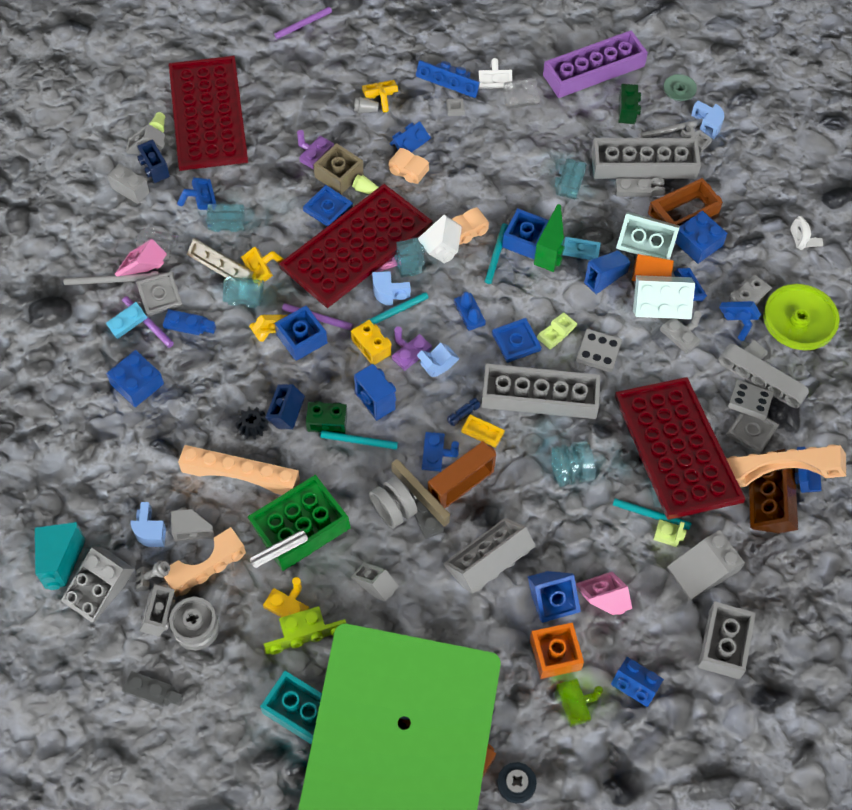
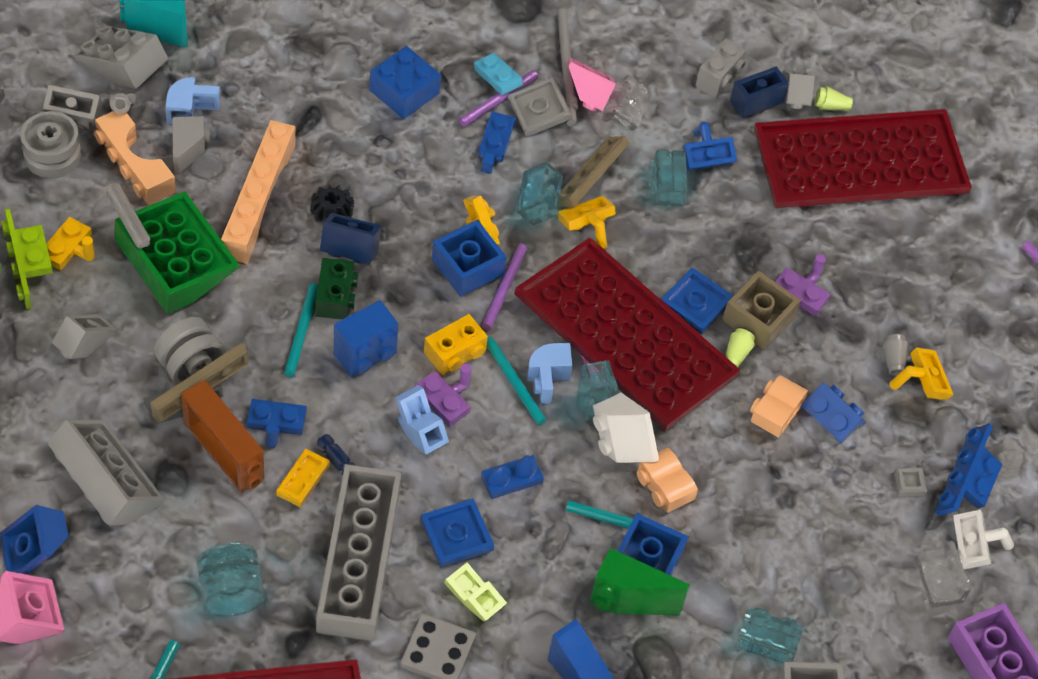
camera: 85 degrees right, 5 degrees down
medium azure plate [562,237,601,260] -> none

